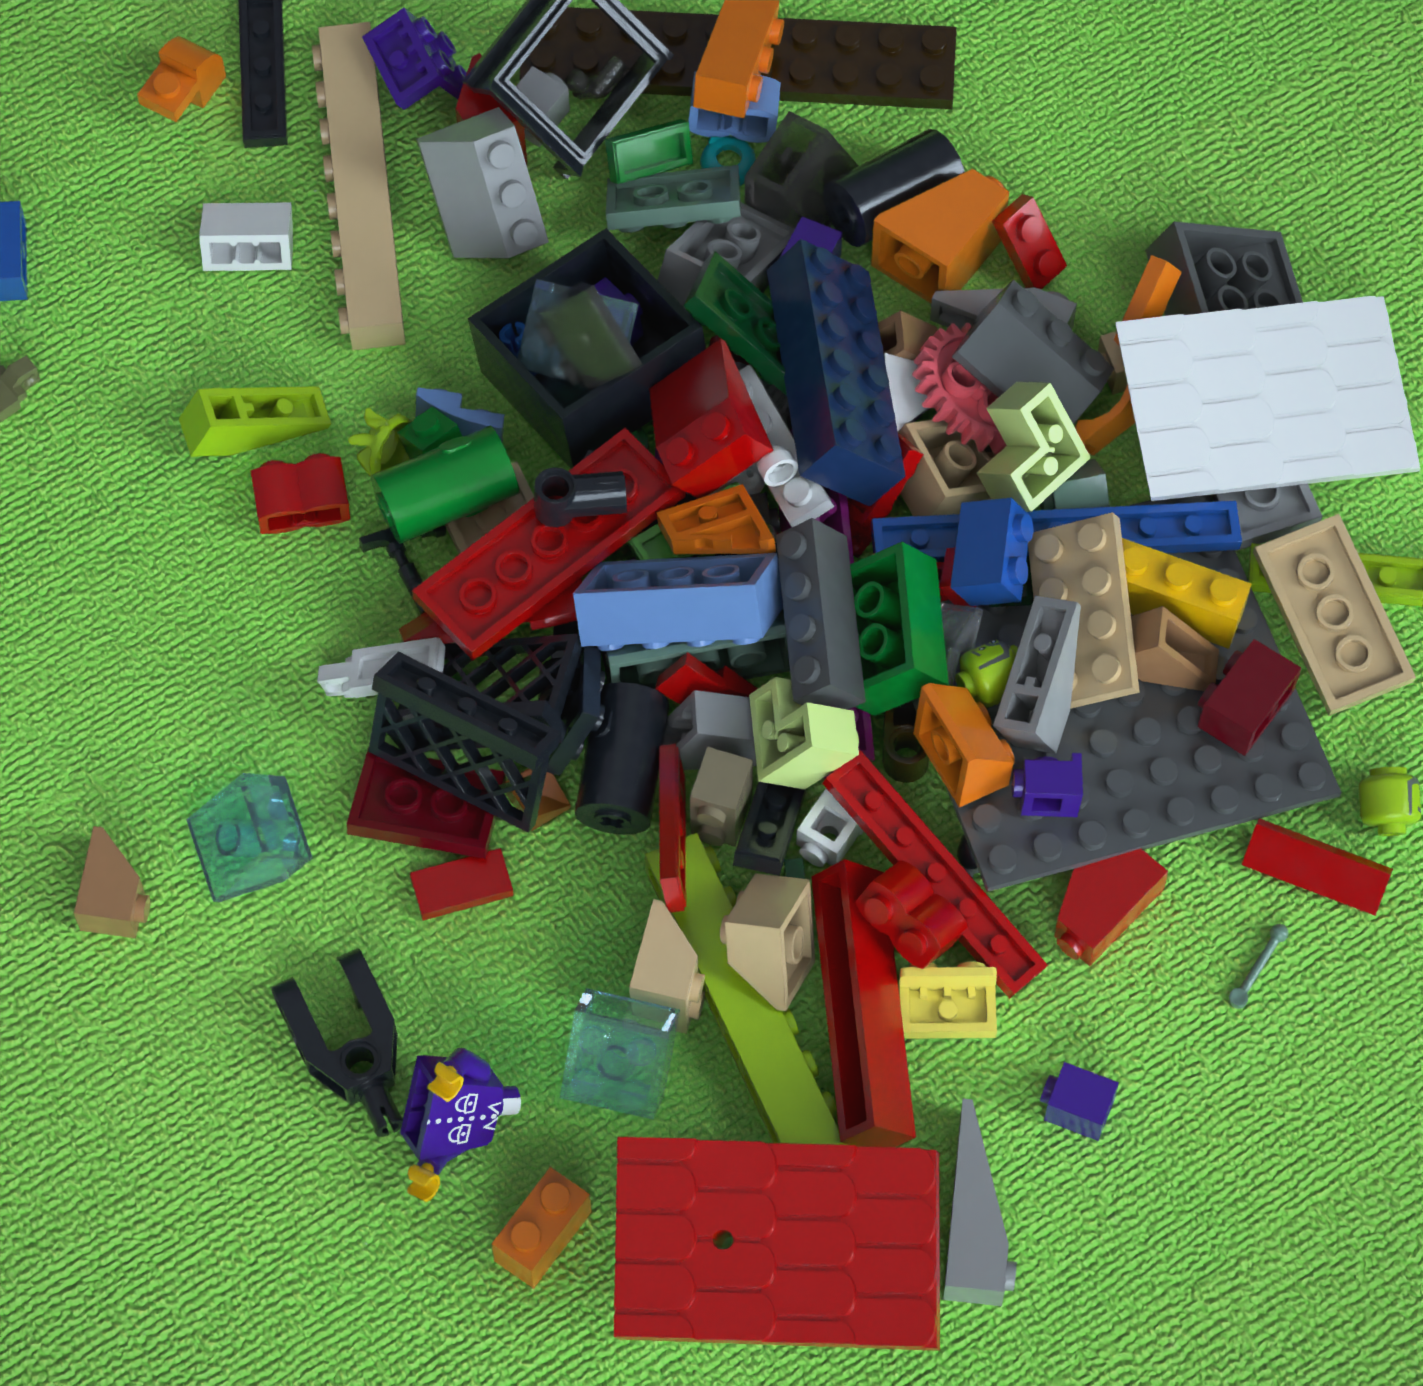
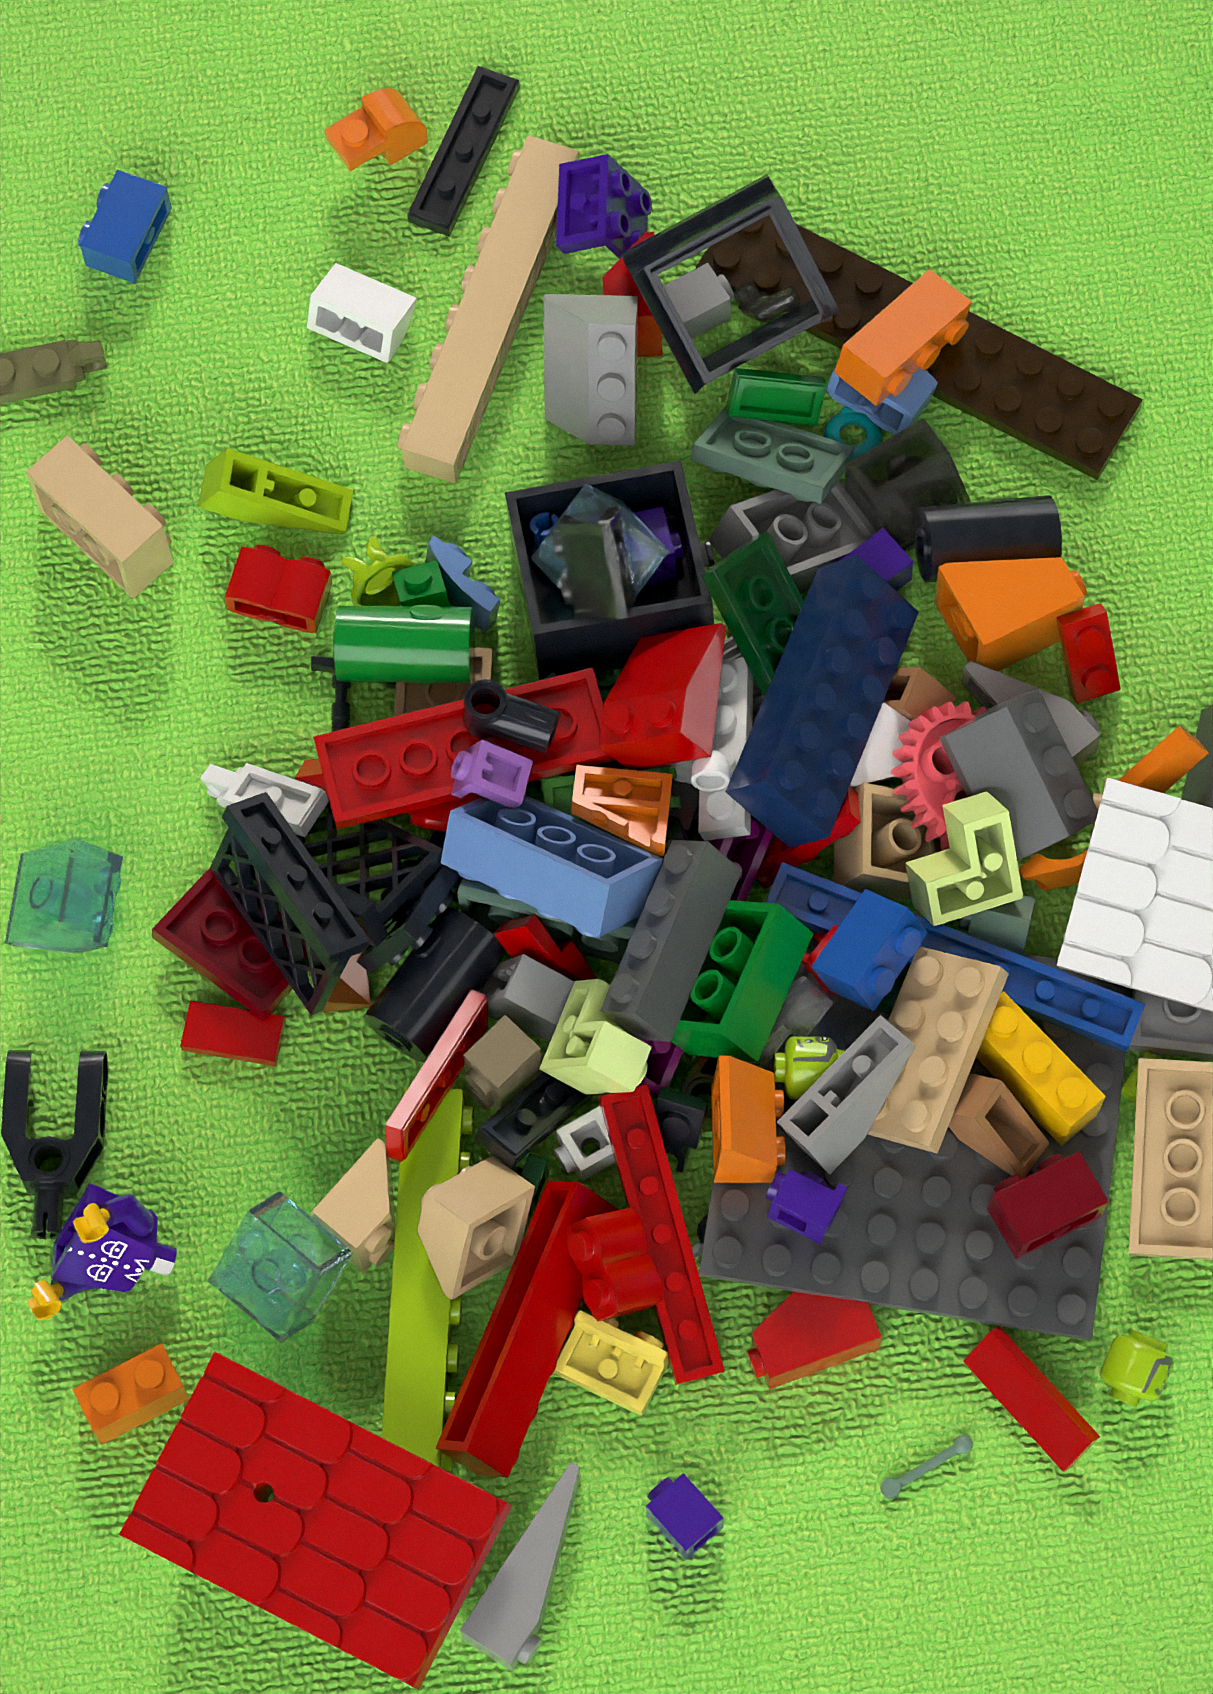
camera: 30 degrees right, 5 degrees up
none -> tan brick [26,436,174,599]
none -> medium lavender bracket [451,740,533,809]
none -> black plate [655,1087,709,1173]

